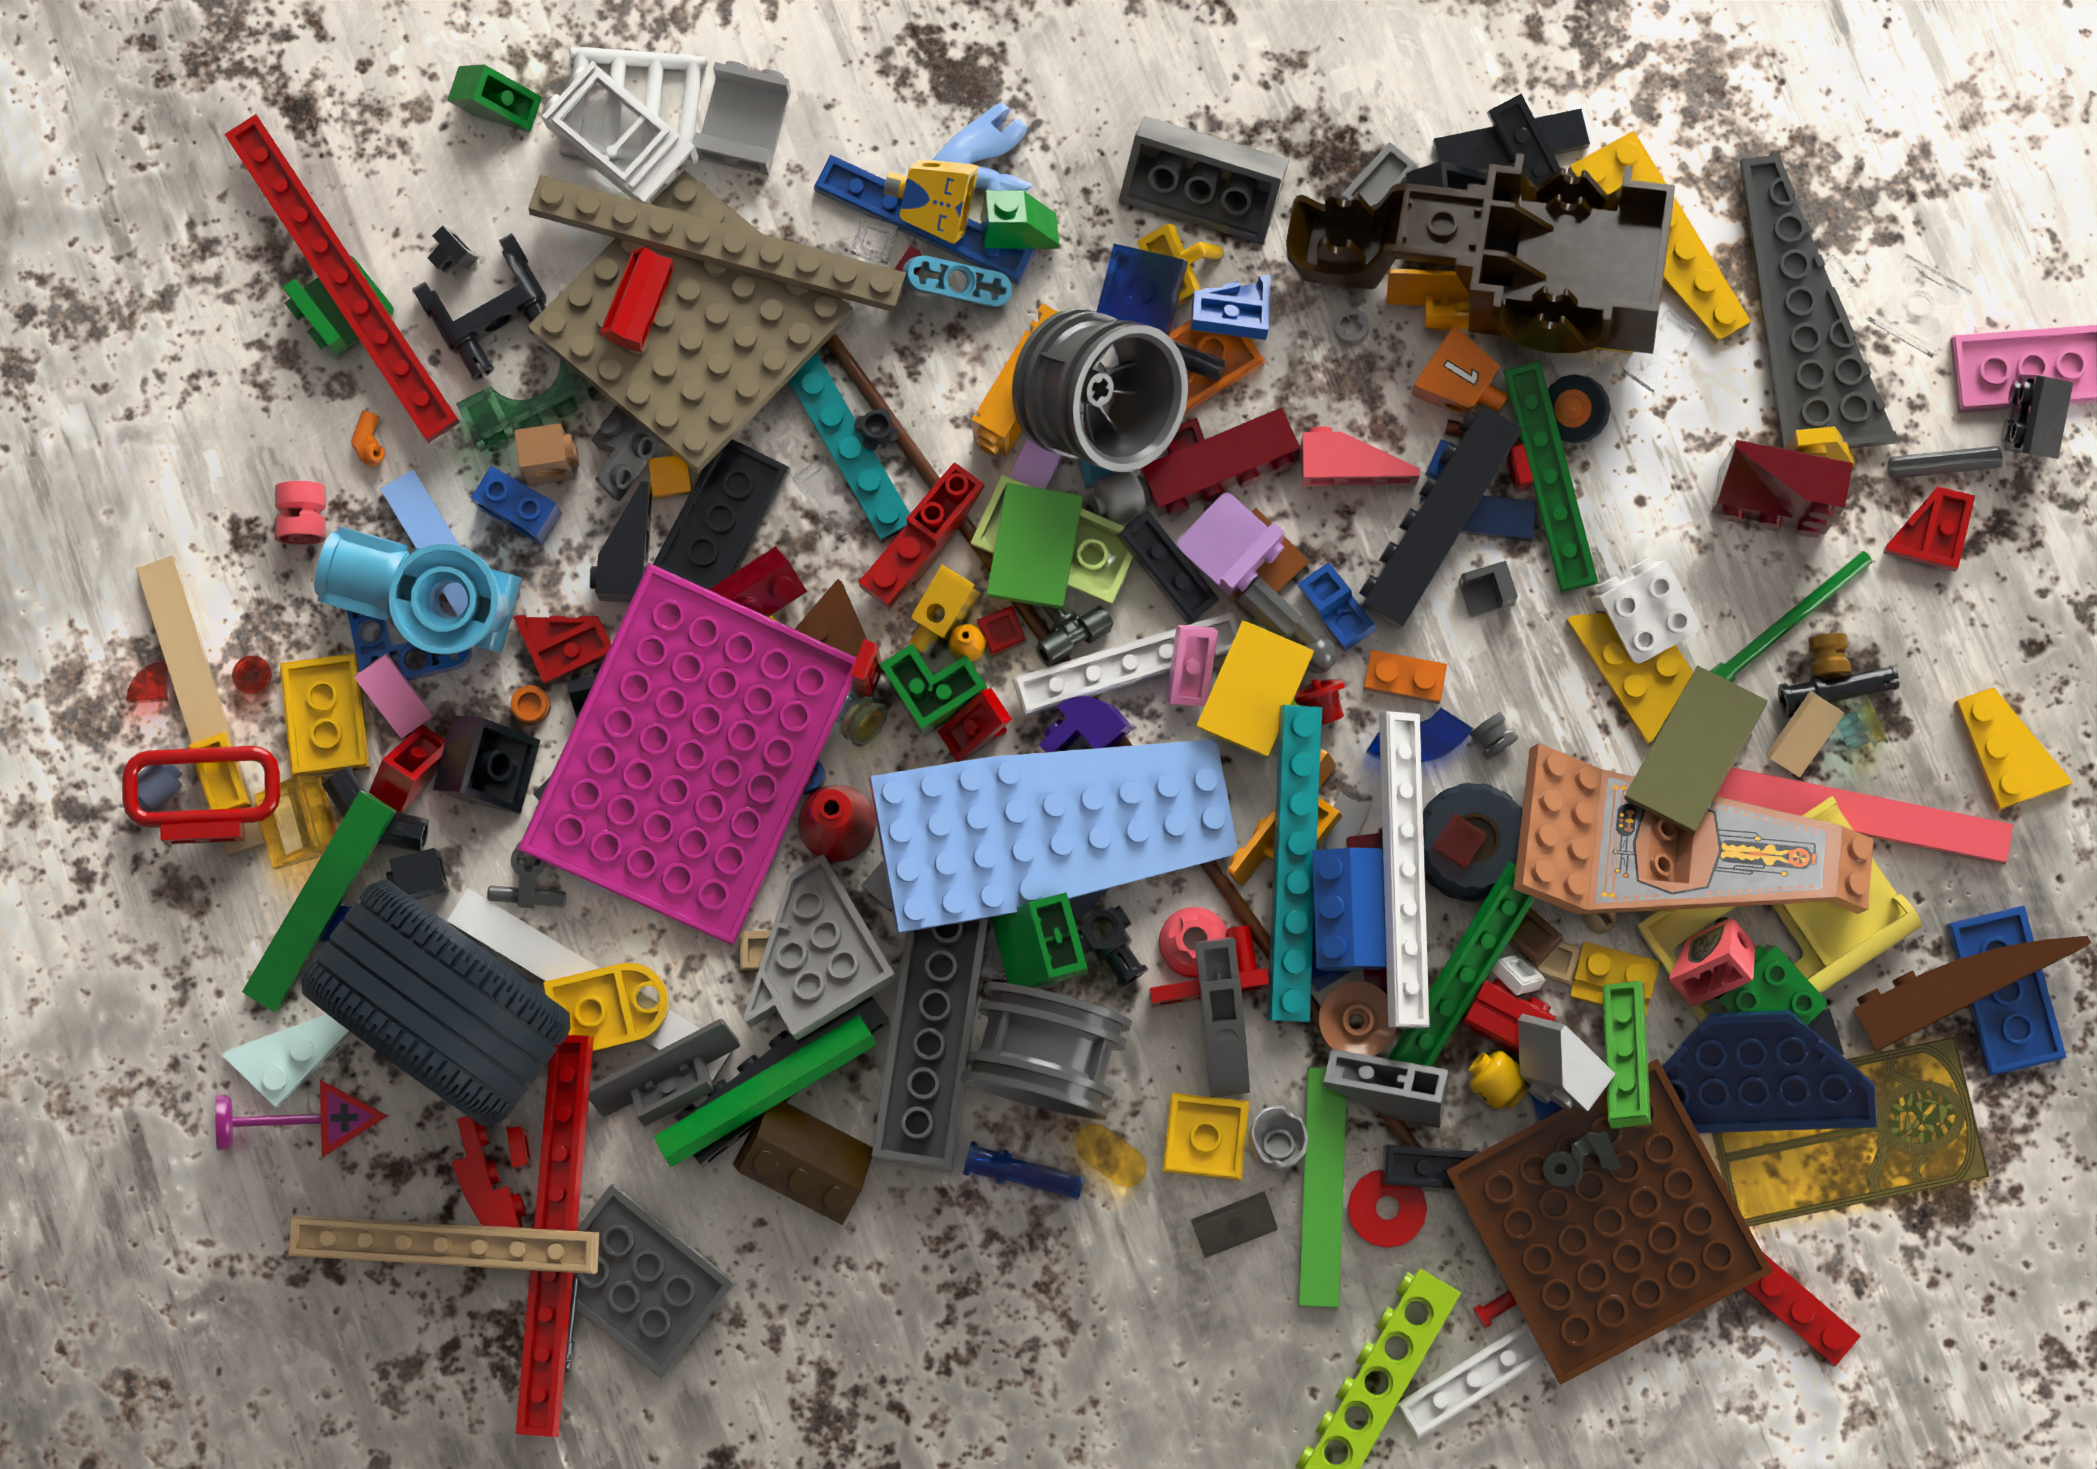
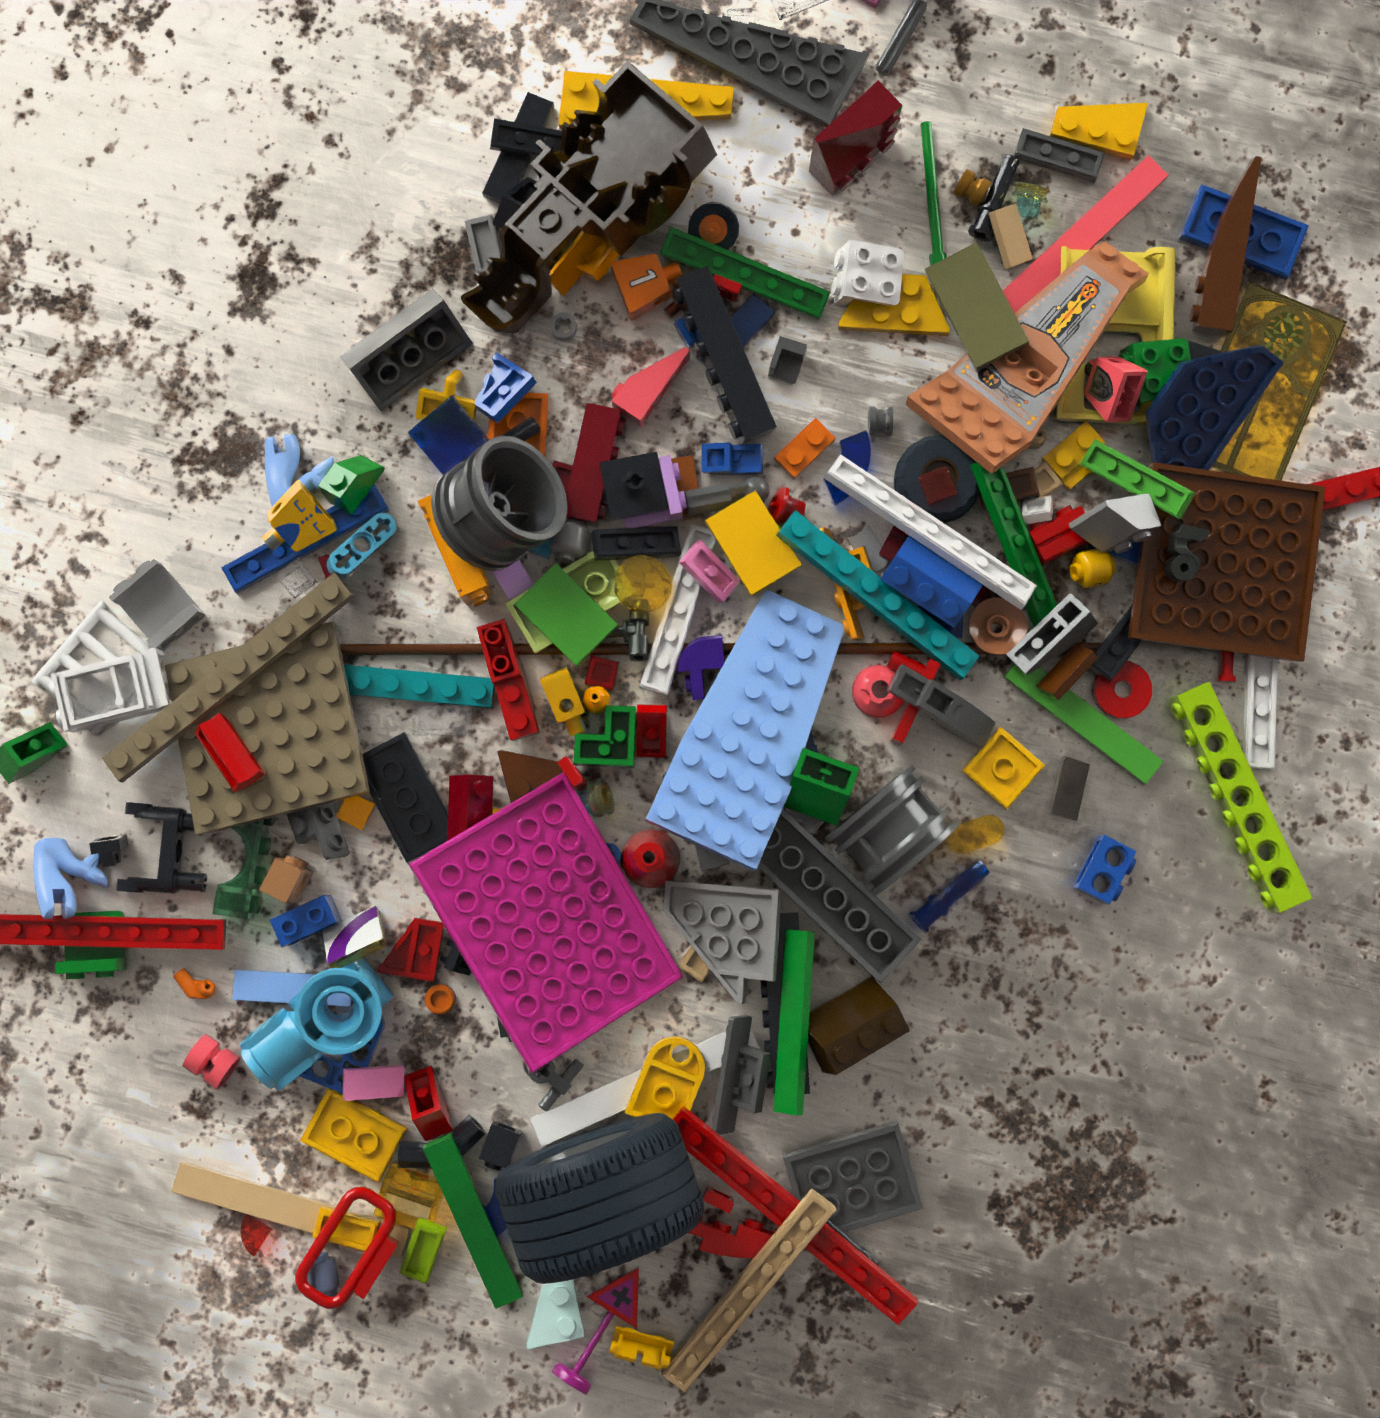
camera: 55 degrees left, 5 degrees up
clear red plate [232,655,272,694] -> none
black slope [433,715,540,814] -> none
black slope [589,481,653,602] -> none
black plate [854,408,899,451] -> none
black connector [1078,905,1149,988] -> none
light grey hair [1248,1105,1309,1170] -> none
clear tile [1622,309,1698,393] -> none
yellow wing [1784,426,1855,467] -> none
red wing [1883,486,1975,572] -> none
none -> light blue piece [33,838,108,920]
none -> tile [322,906,387,969]
none -> lime tile [399,1217,447,1284]
none -> black tile [599,452,668,521]
none -> yellow hinge [609,1326,674,1371]
none -> clear yellow tile [614,555,672,613]
none -> dark grey tile [1014,128,1105,183]
none -> reddish brown tile [1037,644,1098,700]
none -> blue brick [1072,835,1137,904]

